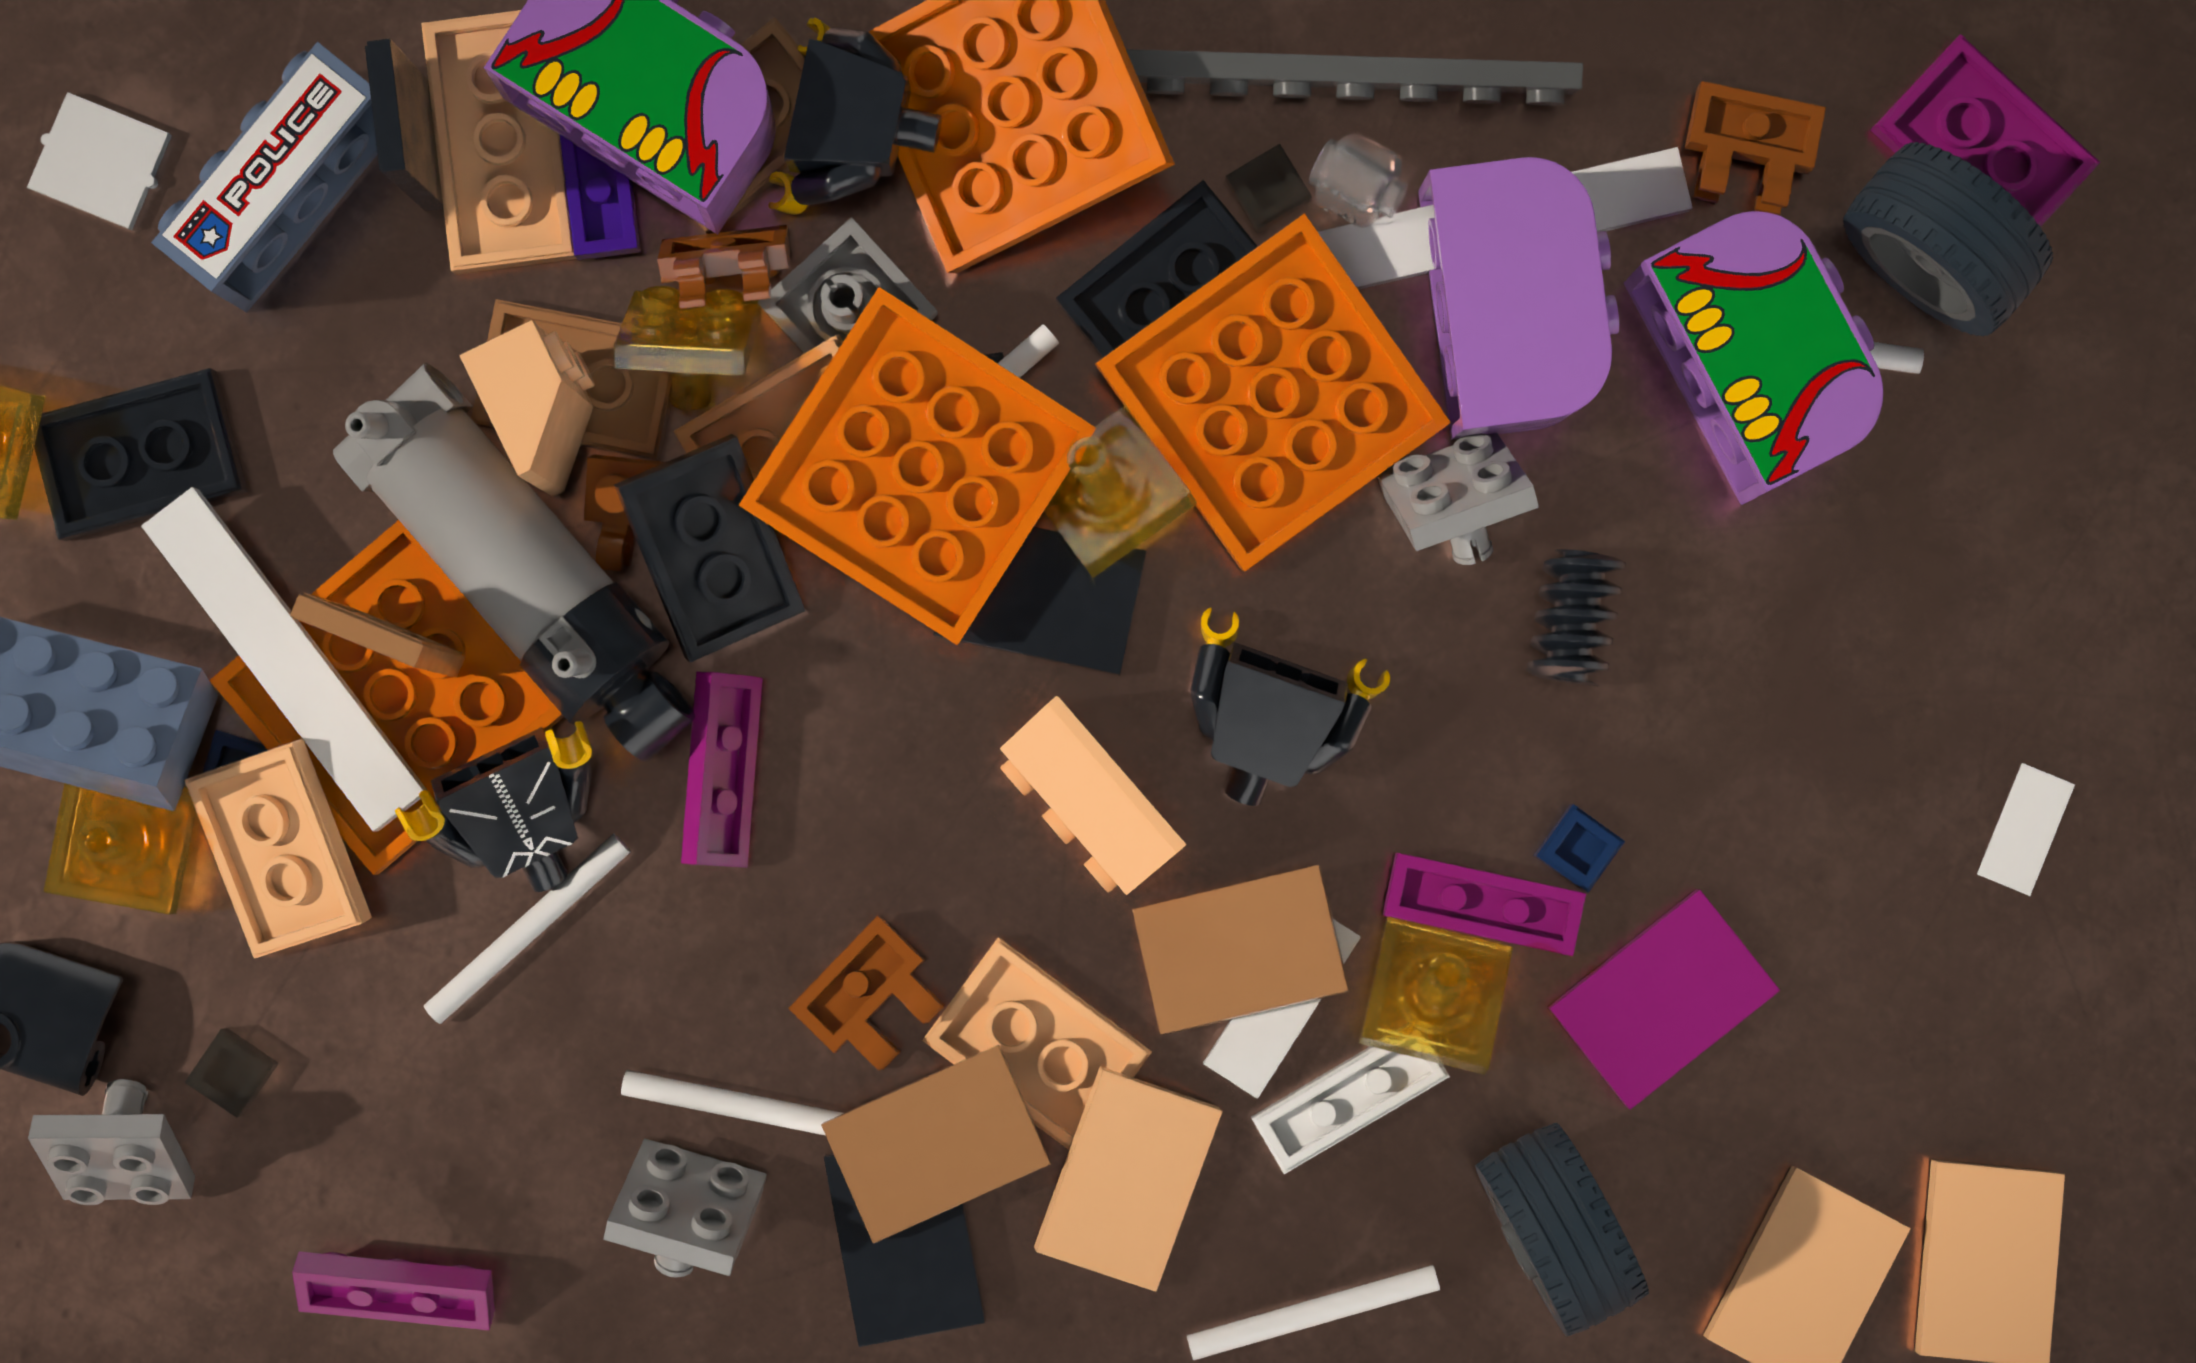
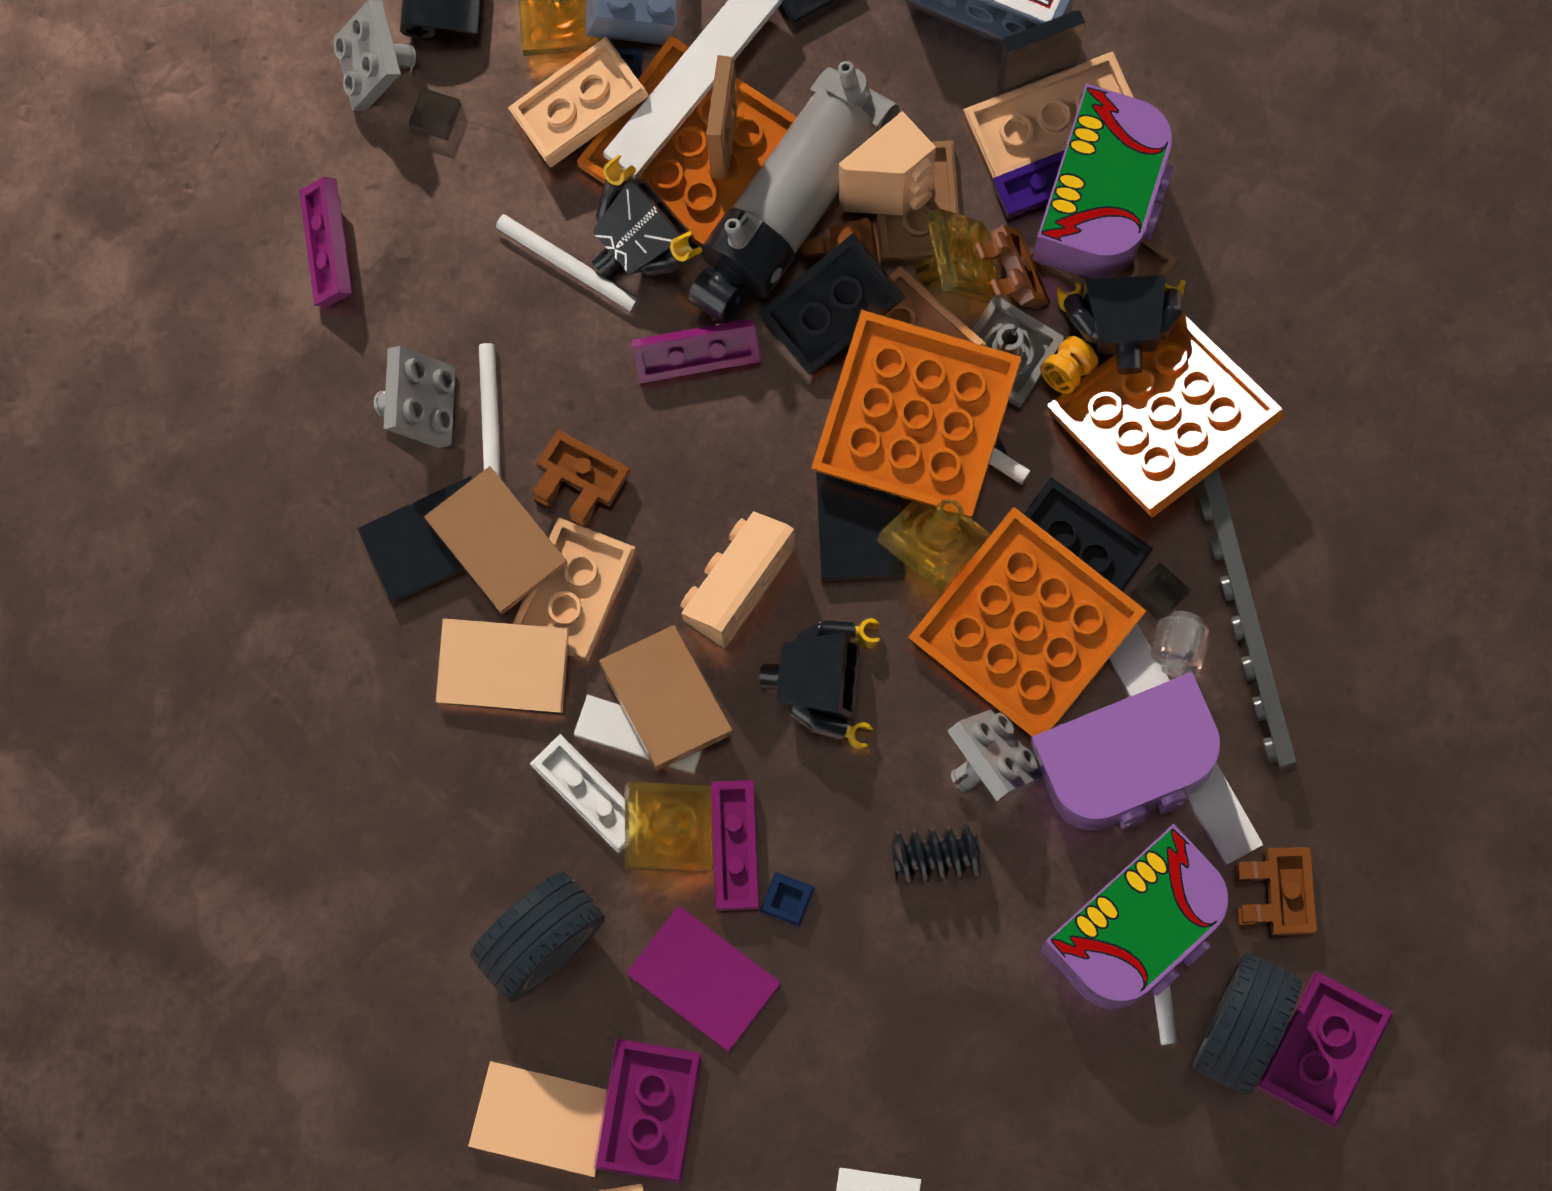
camera: 75 degrees right, 10 degrees down
white bar [1187,1265,1440,1360] -> none
none -> magenta tile [593,1038,702,1183]
none -> light orange wheel [1040,336,1098,394]

